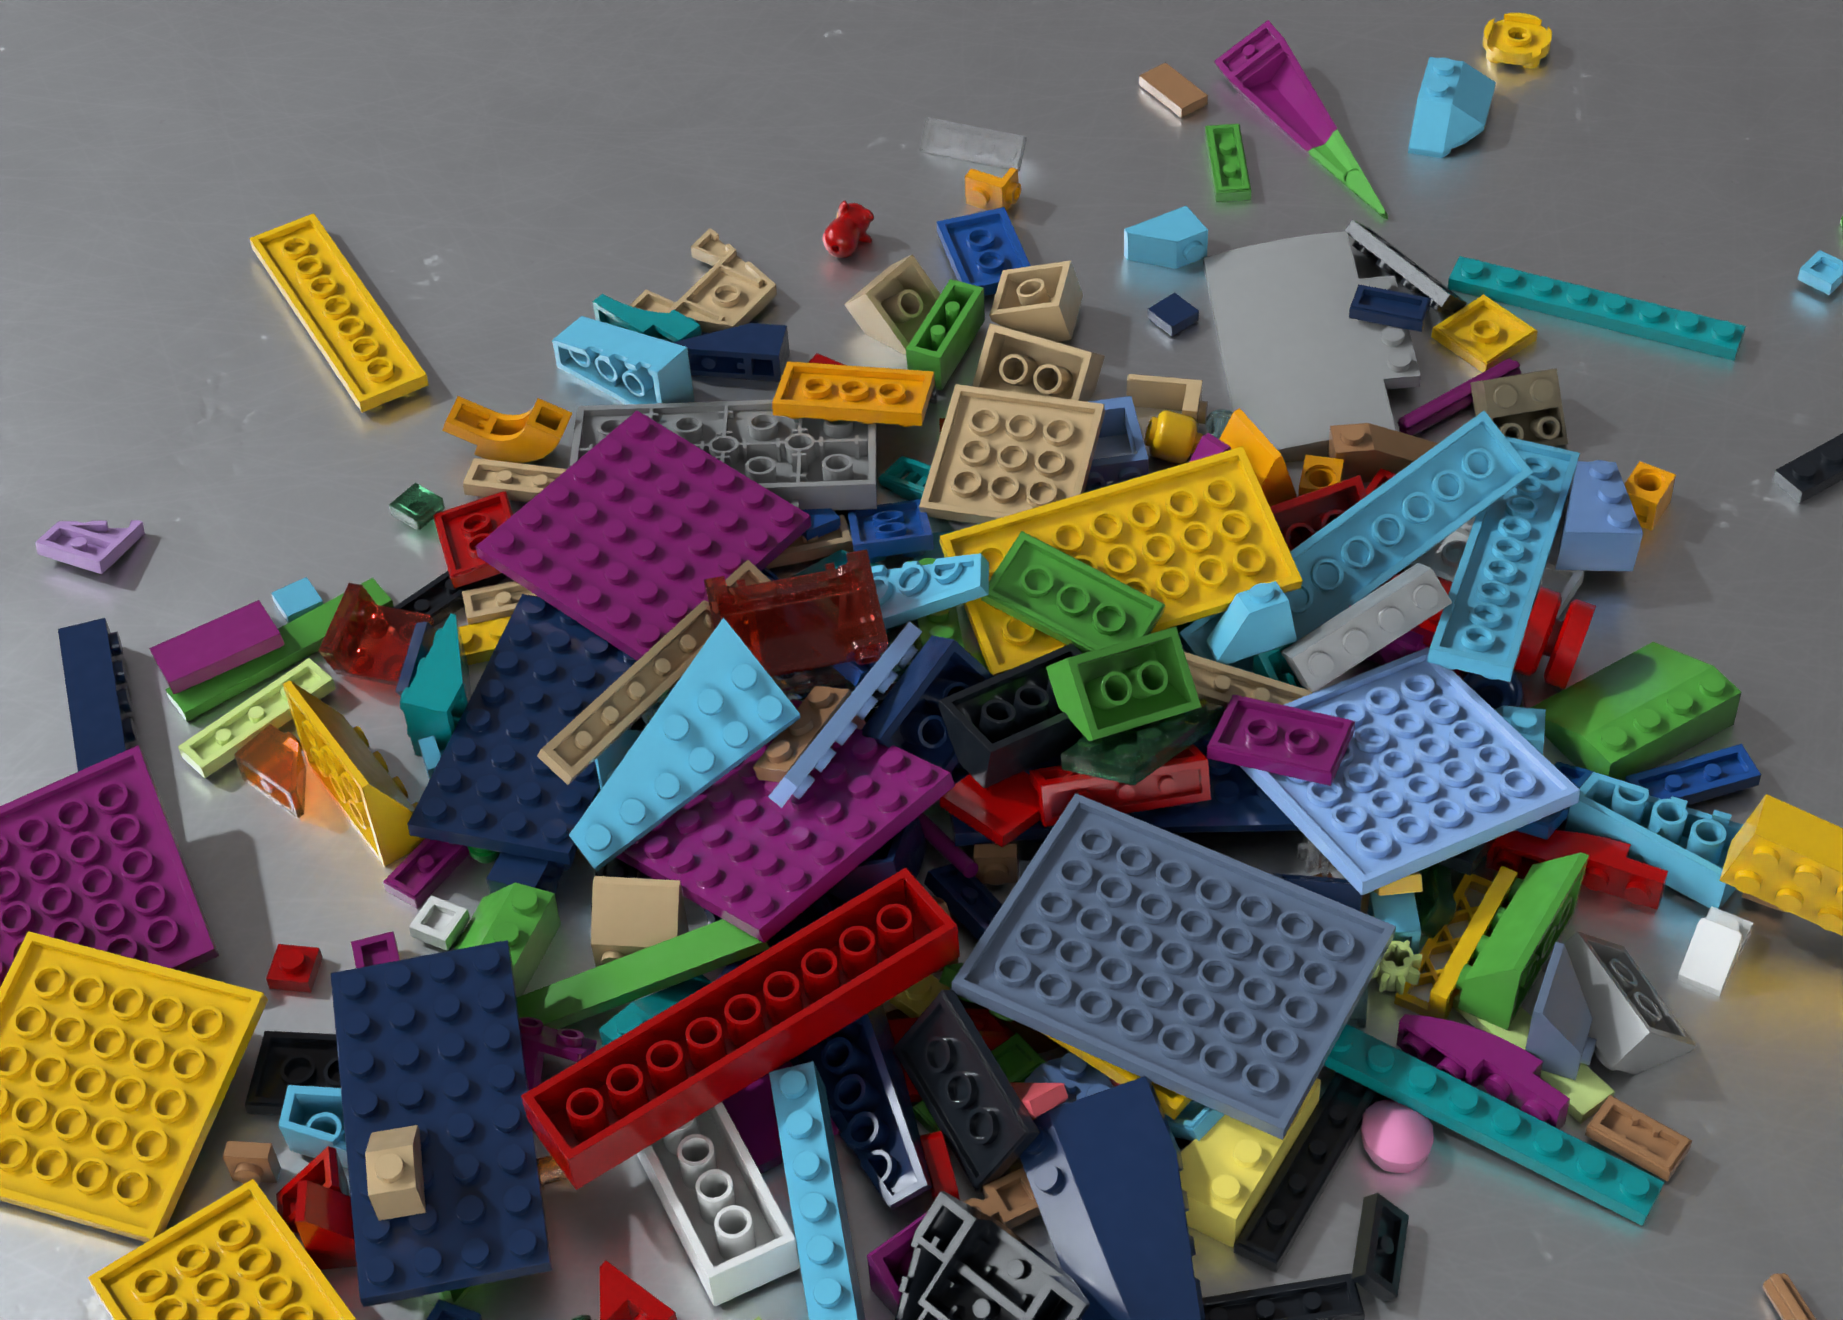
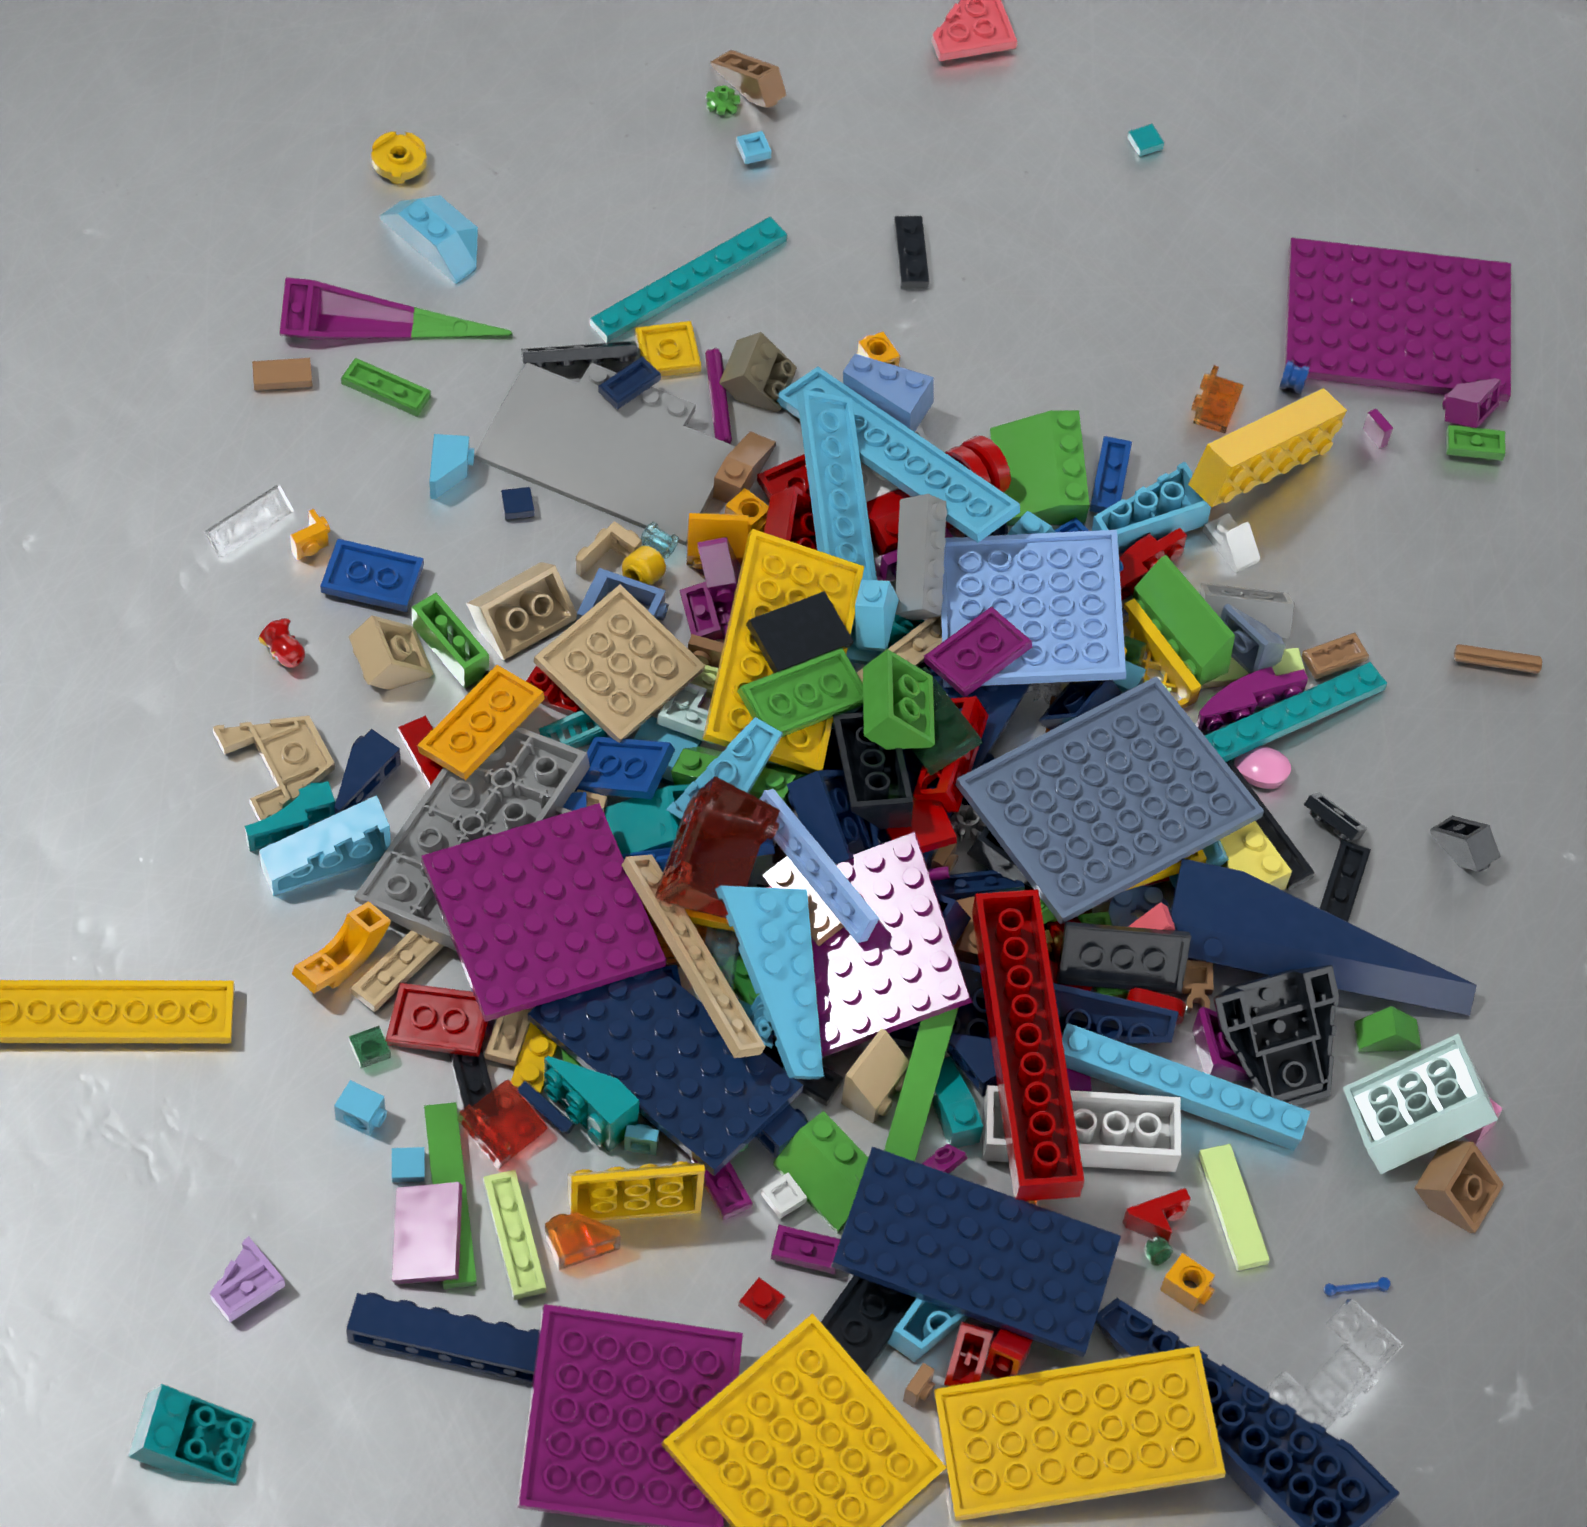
camera: 70 degrees left, 10 degrees up
tan slope [365,1125,426,1221] -> none
tan slope [989,260,1083,343] -> none
none -> medium azure brick [334,1080,387,1136]
none -> black tile [746,591,854,673]

